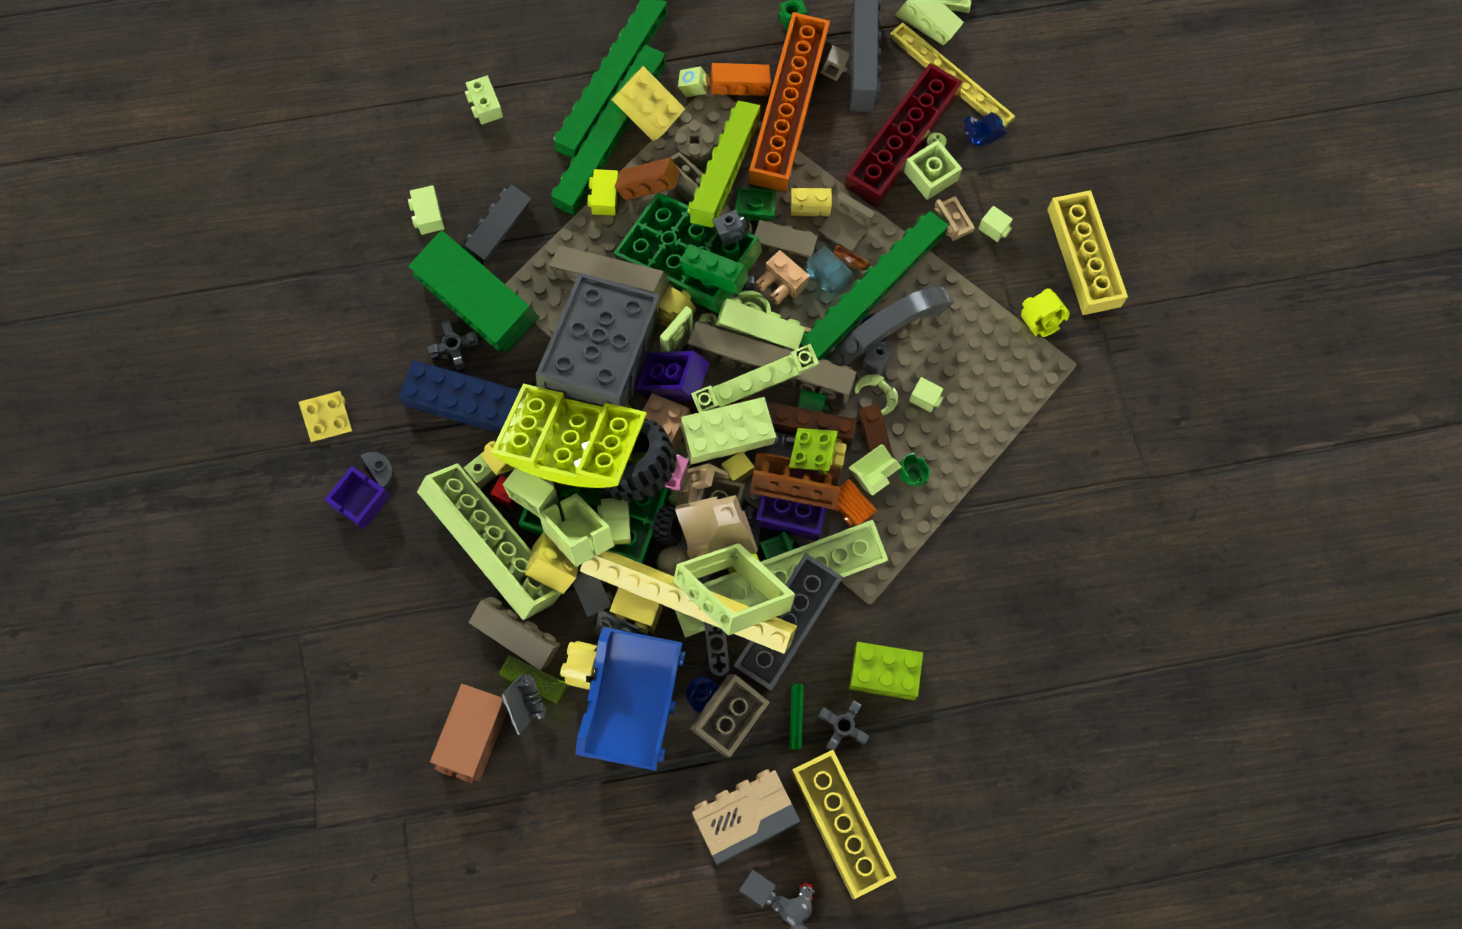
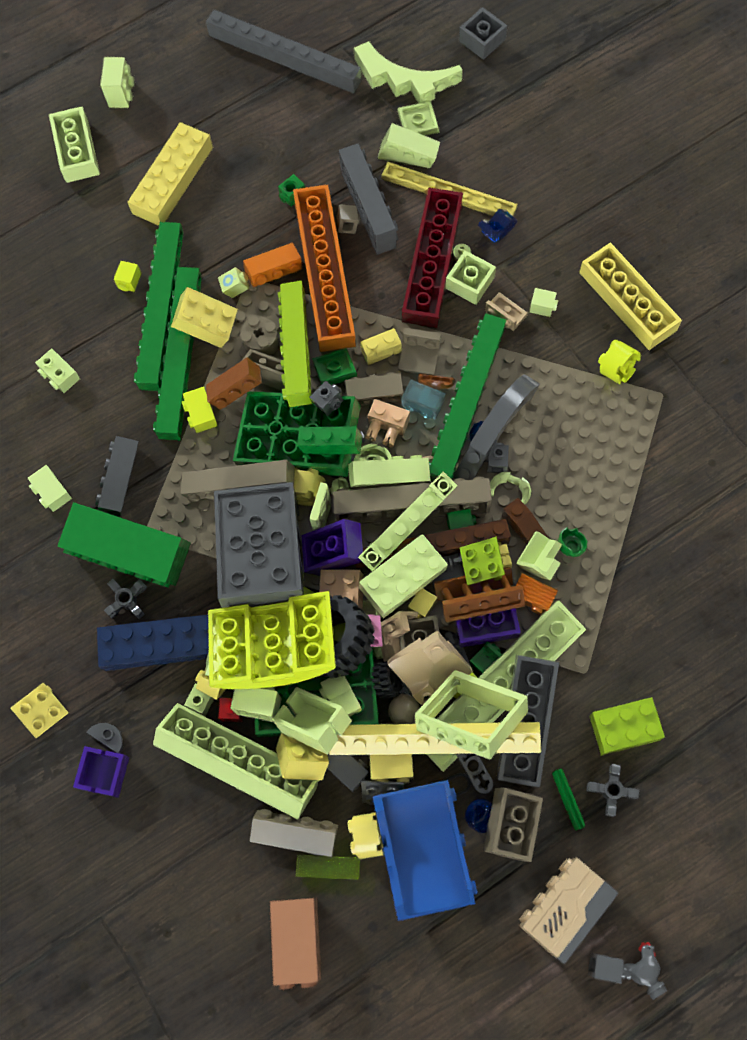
camera: 15 degrees left, 0 degrees up
dark grey hinge [502,673,546,735] -> none
light yellow brick [791,750,897,899] -> none
yellowish green brick [909,377,944,413] -> none
none -> neon yellow brick [114,261,141,292]

